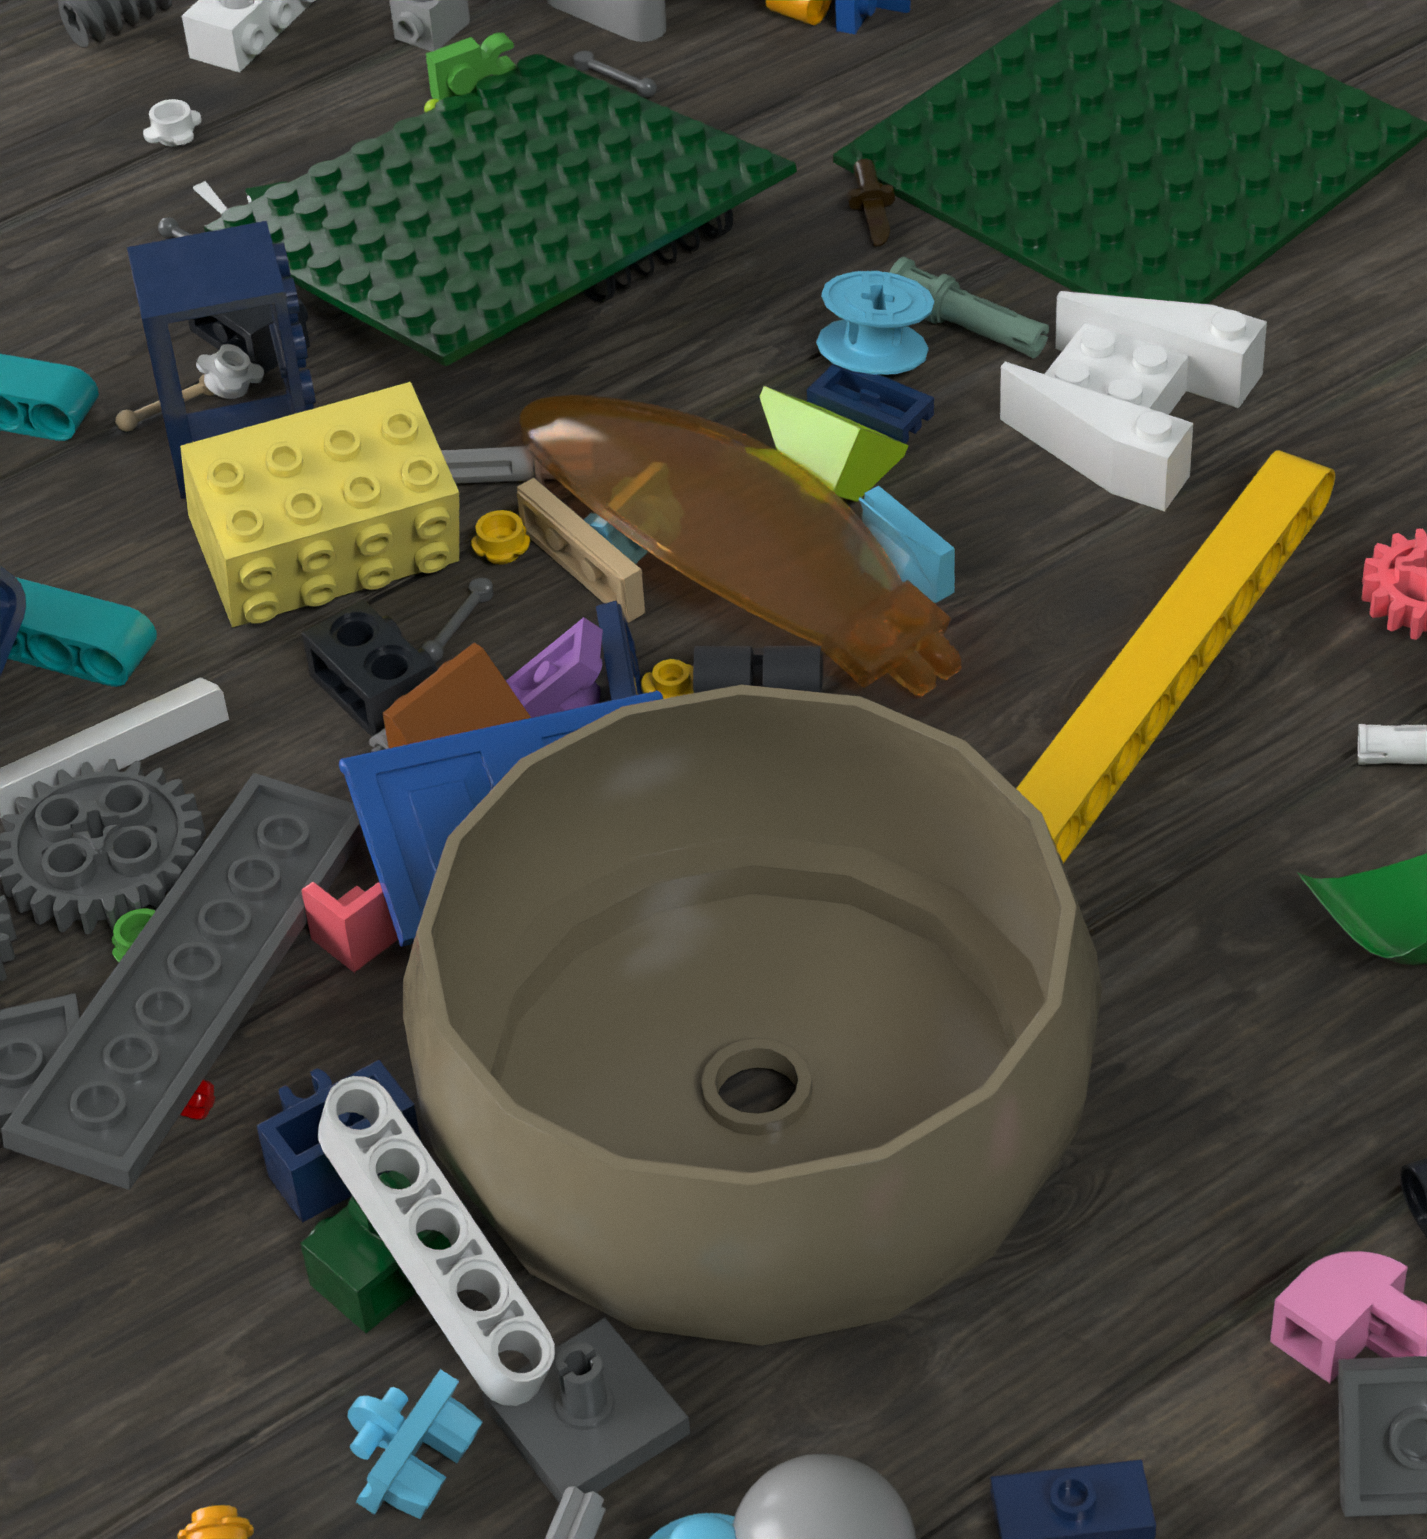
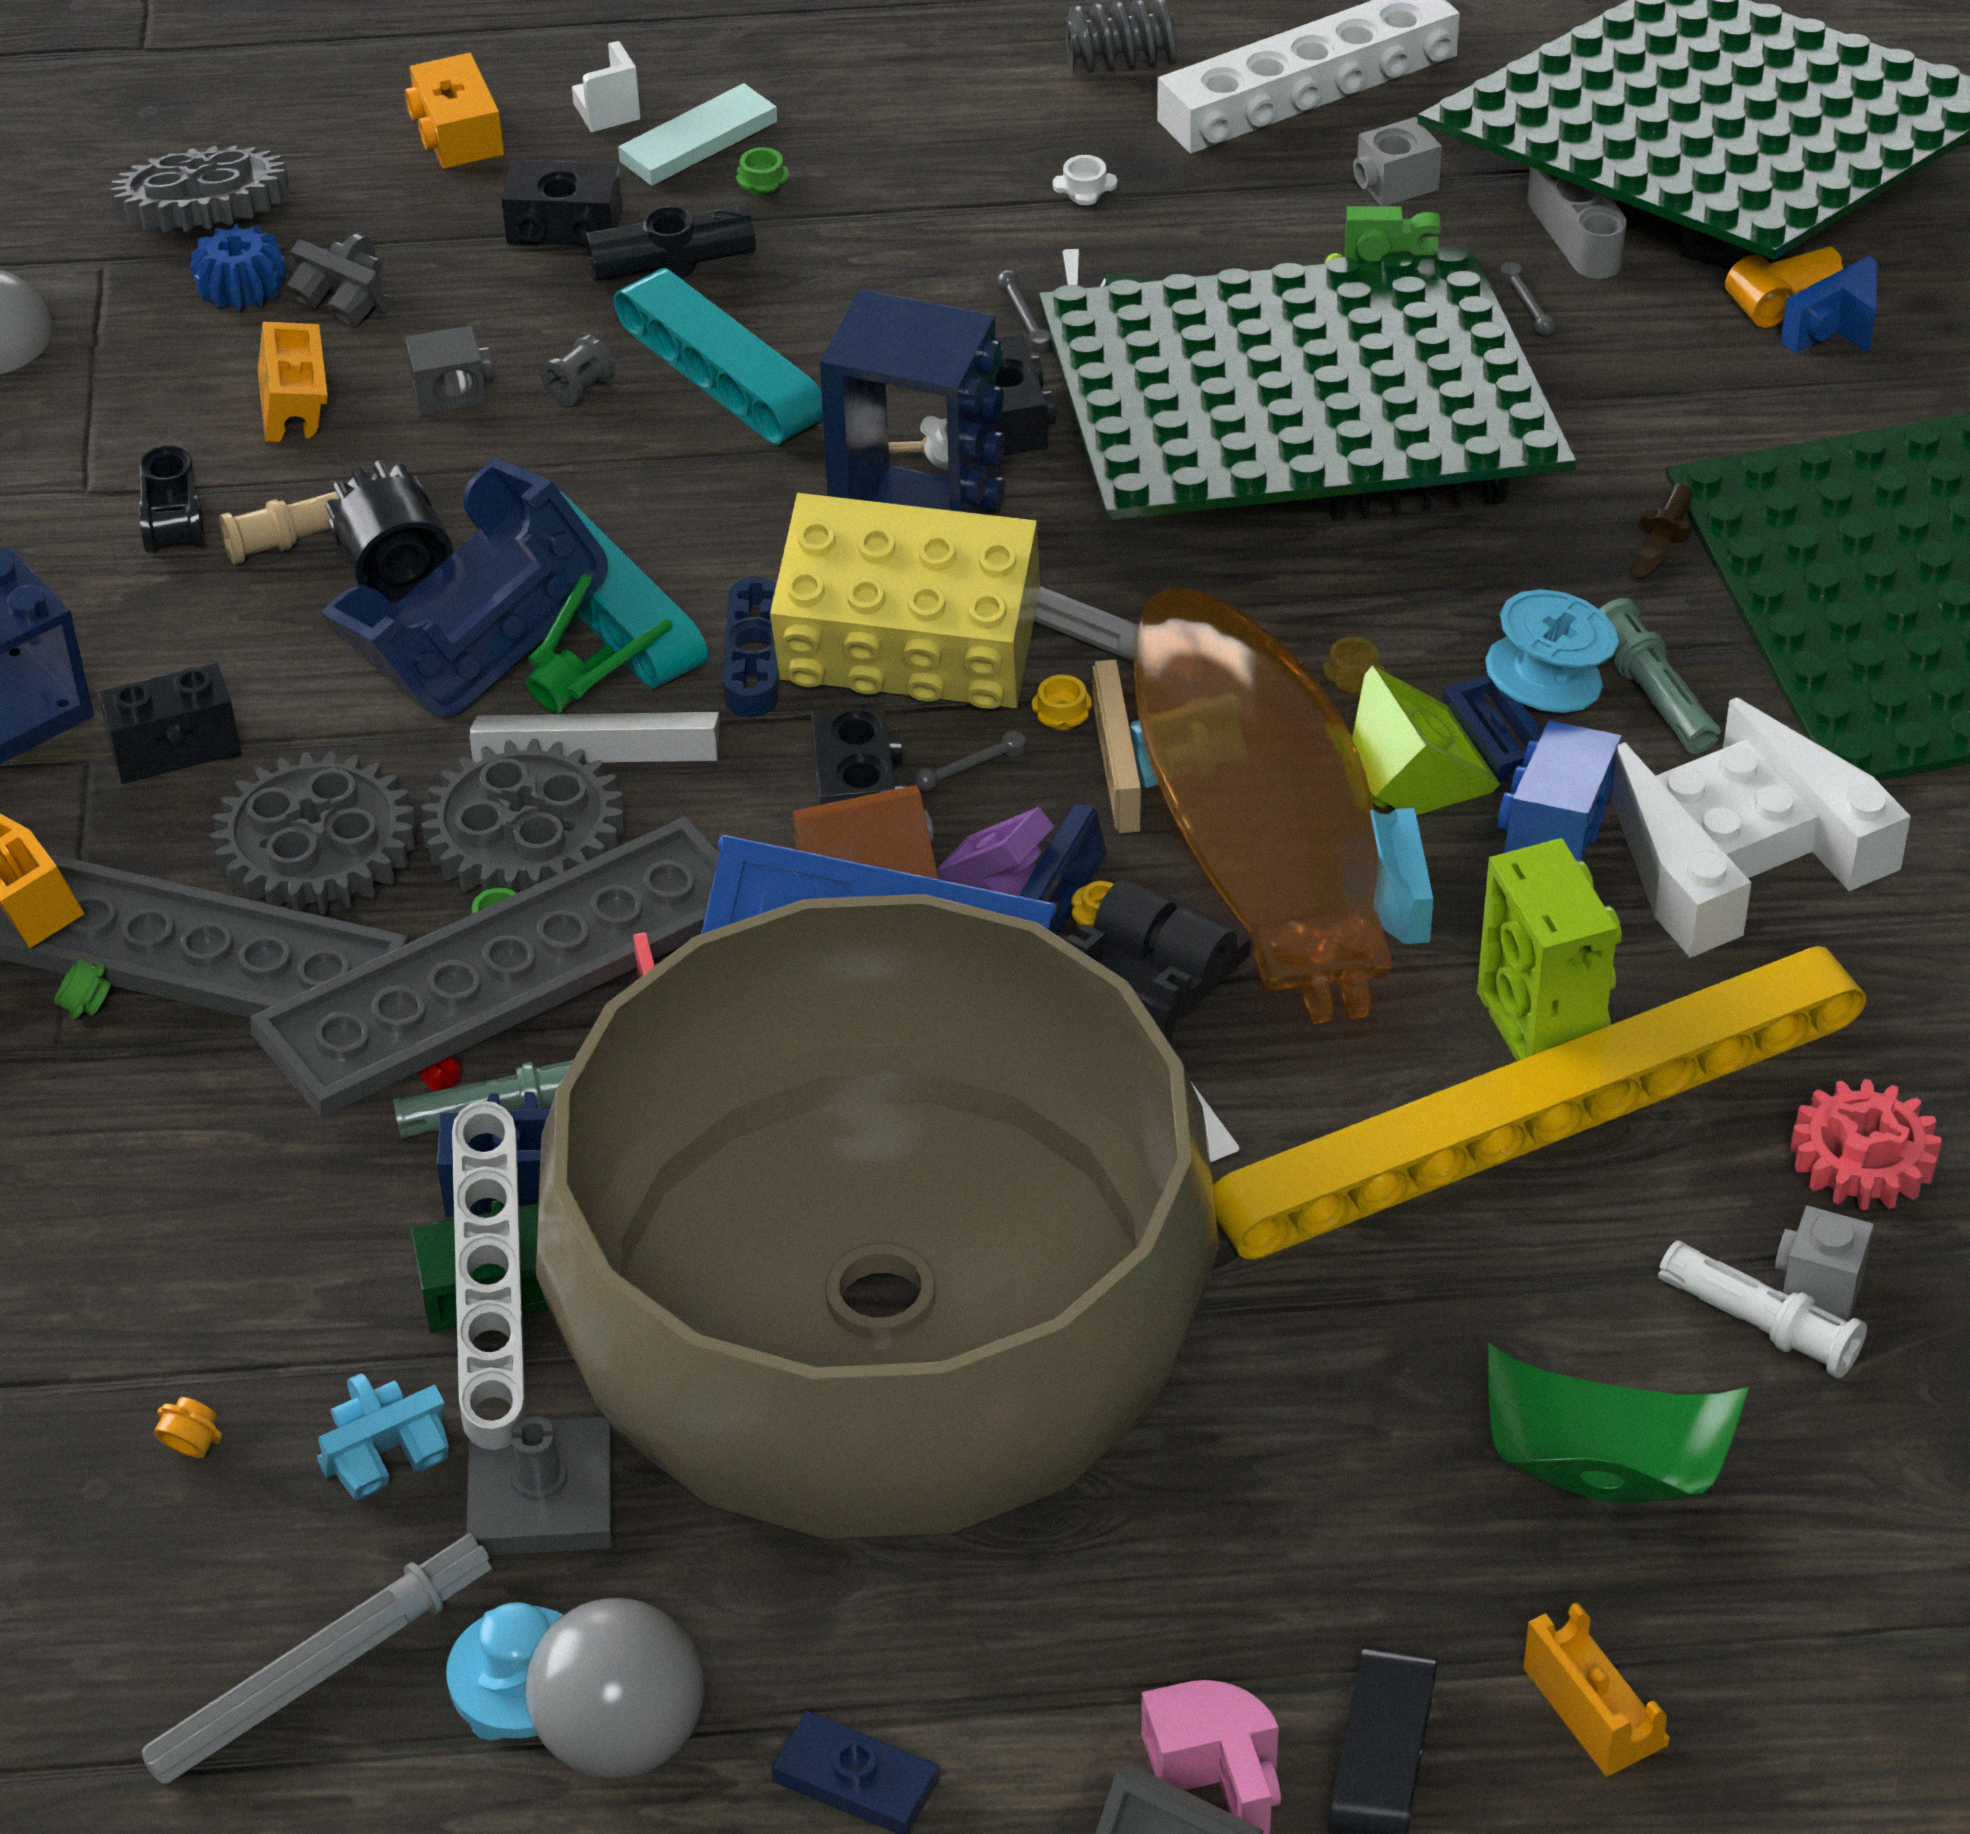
camera: 30 degrees right, 0 degrees up
none -> sand green pin [393,1052,578,1140]
none -> green plant [525,574,673,714]
none -> dark blue beam [723,577,780,717]
none -> clear yellow plate [1323,637,1383,692]
none -> lime piece [1477,838,1622,1061]
none -> wedge [1497,721,1622,867]

